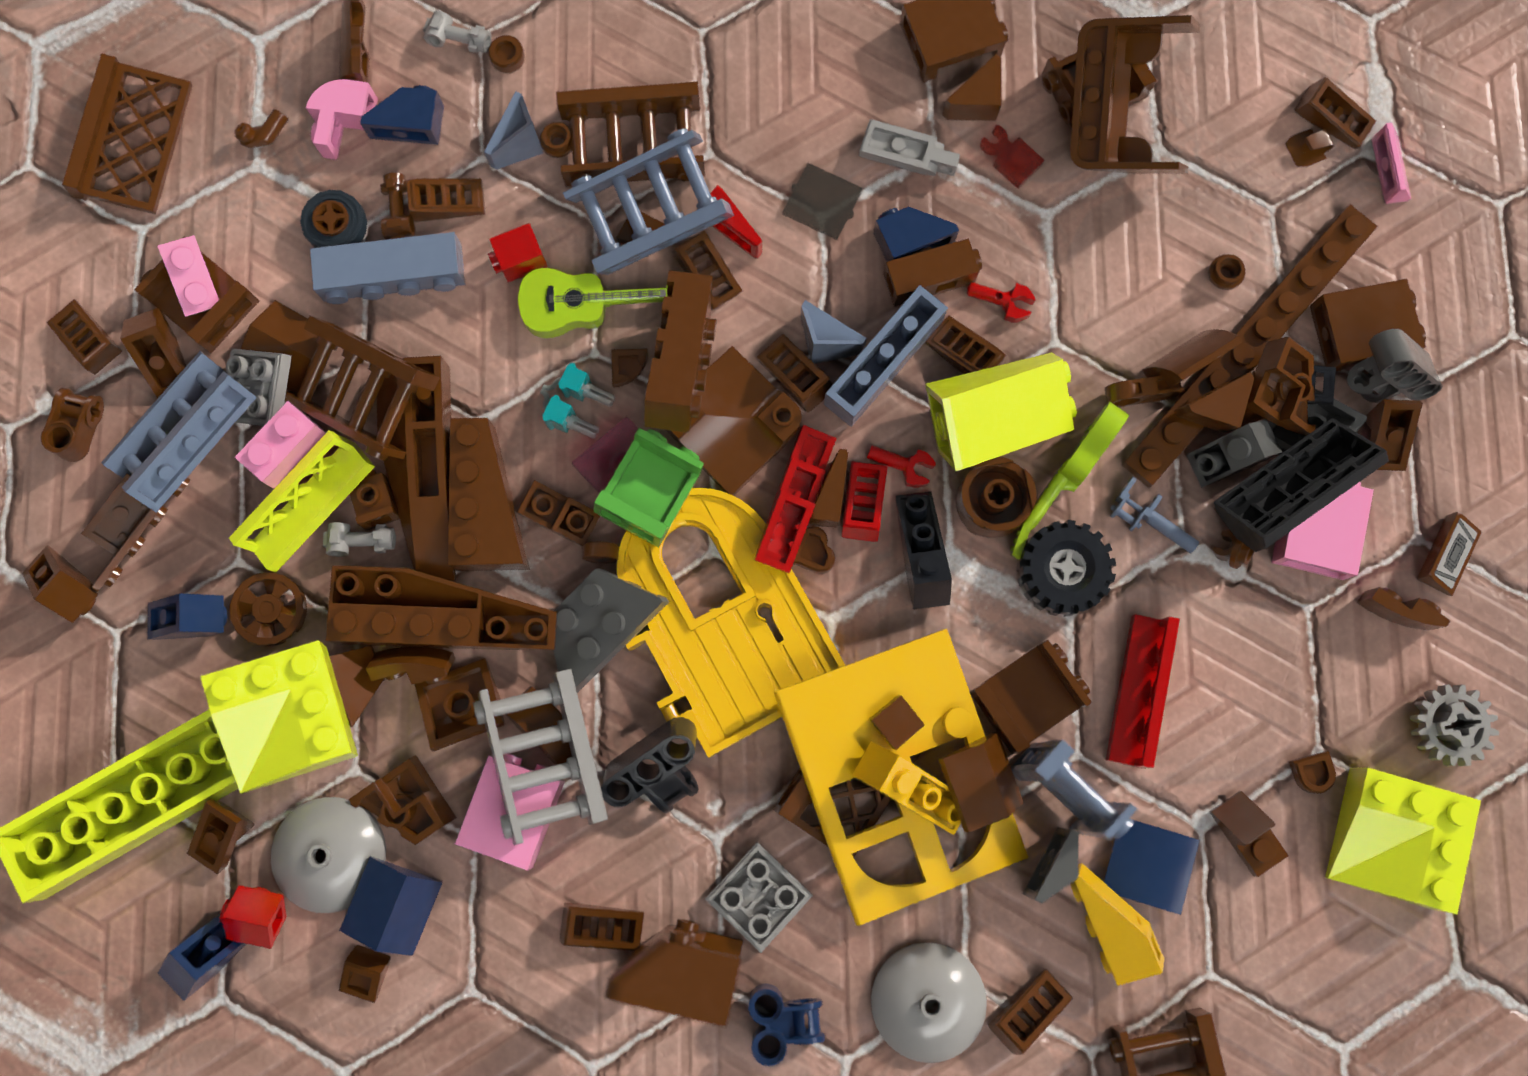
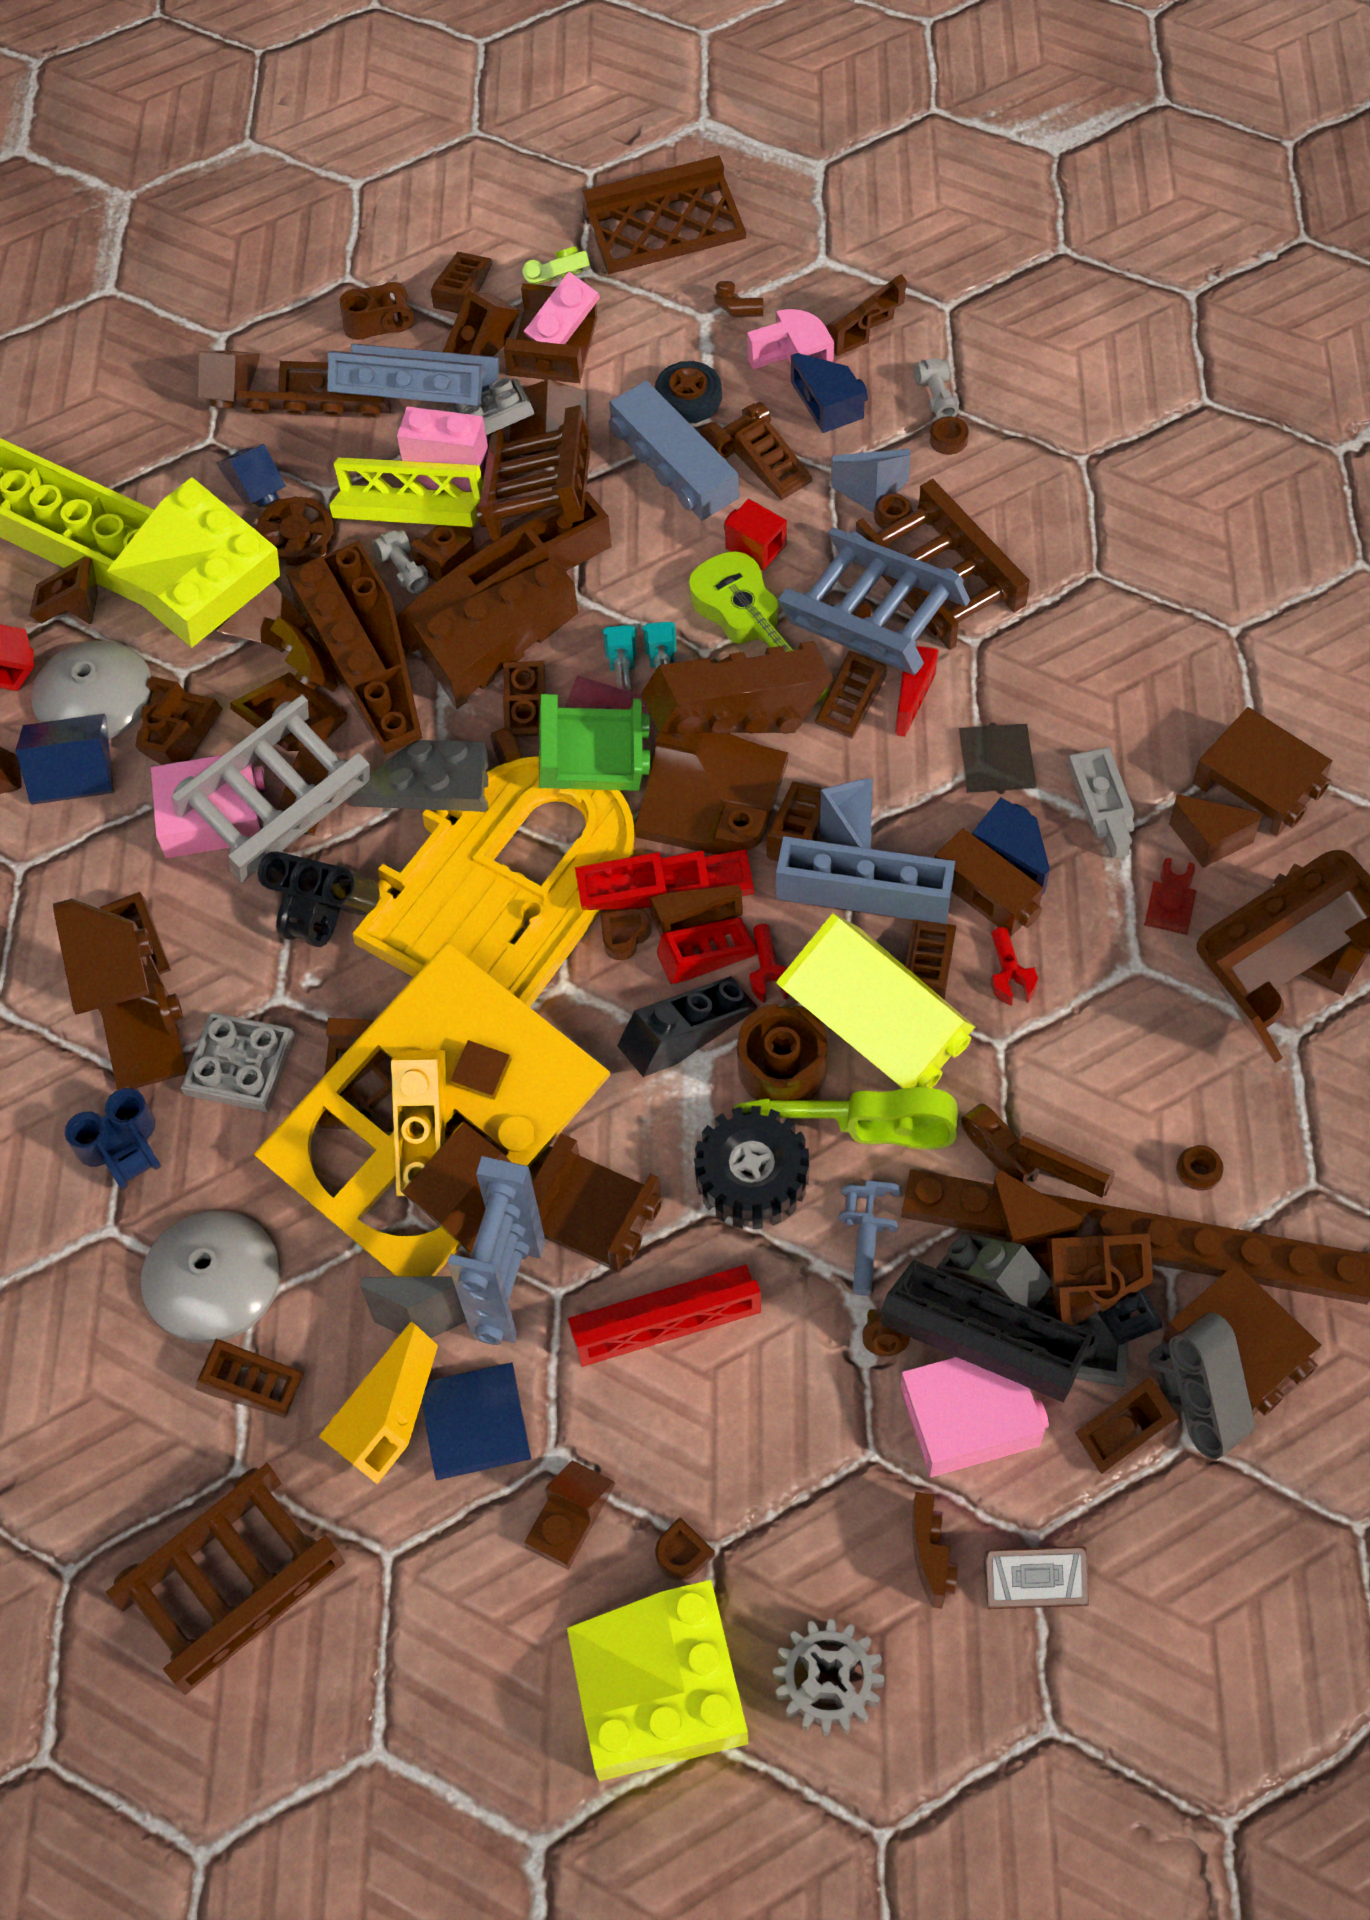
camera: 65 degrees right, 20 degrees down
none -> lime plate [522,246,590,285]

